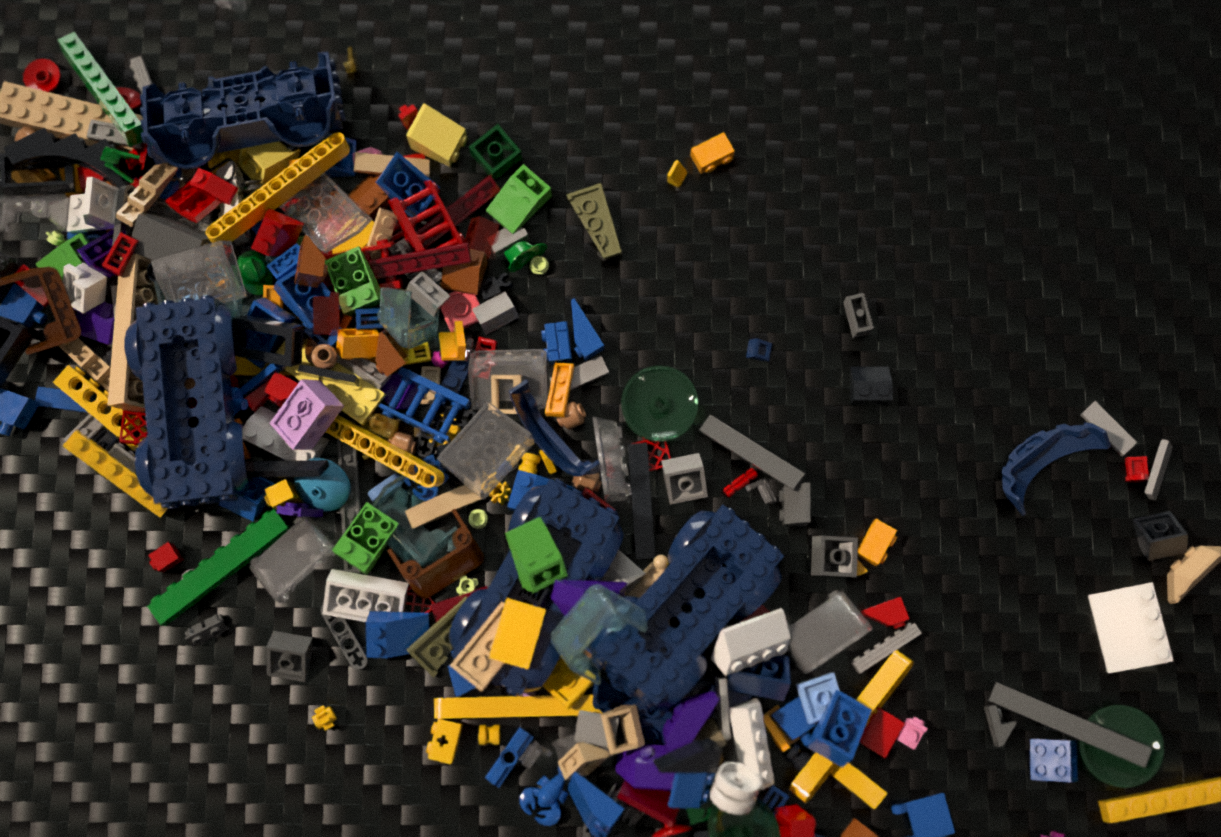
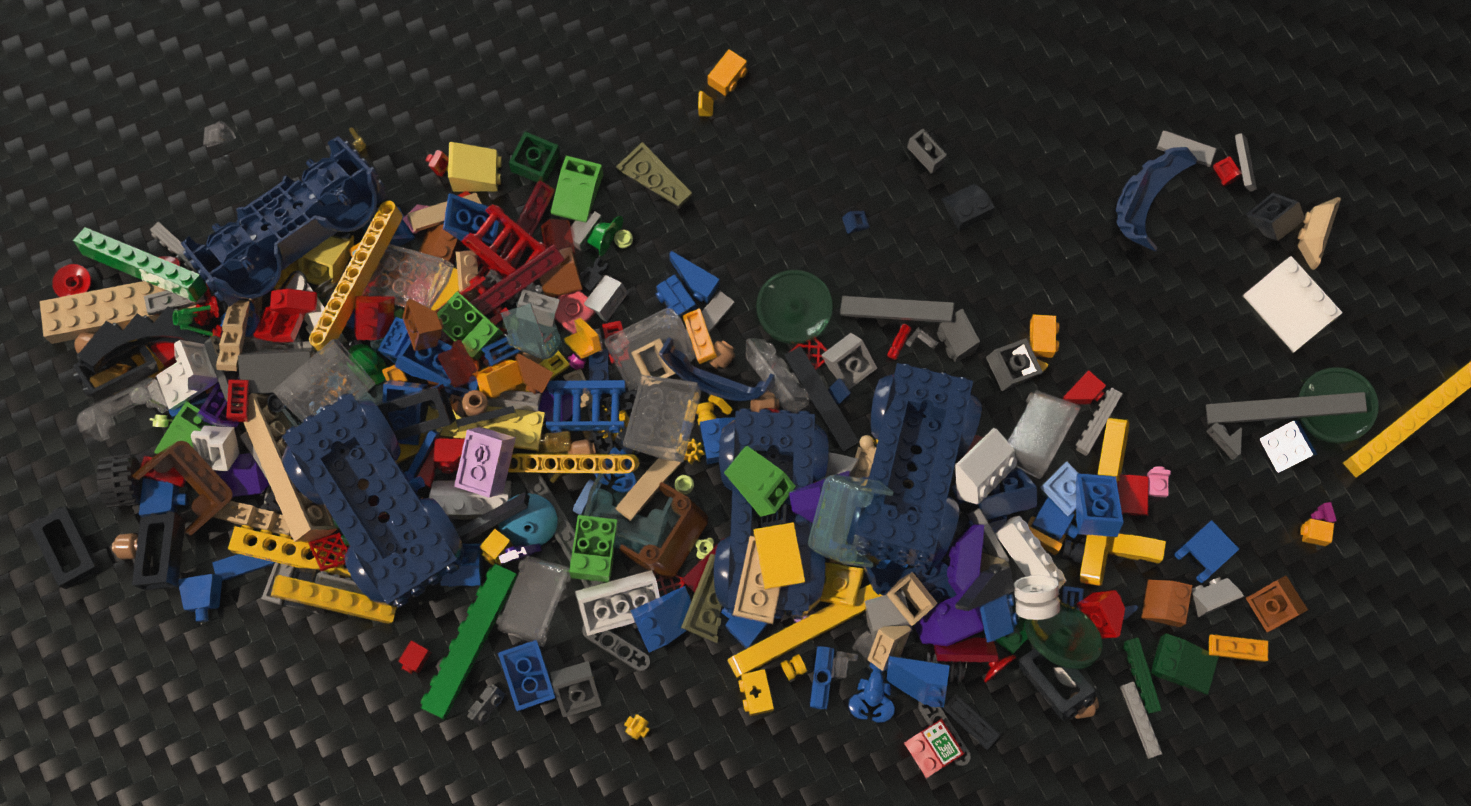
camera: 30 degrees left, 5 degrees down
none -> blue slope [498,640,556,711]
none -> dark blue slope [828,378,851,405]

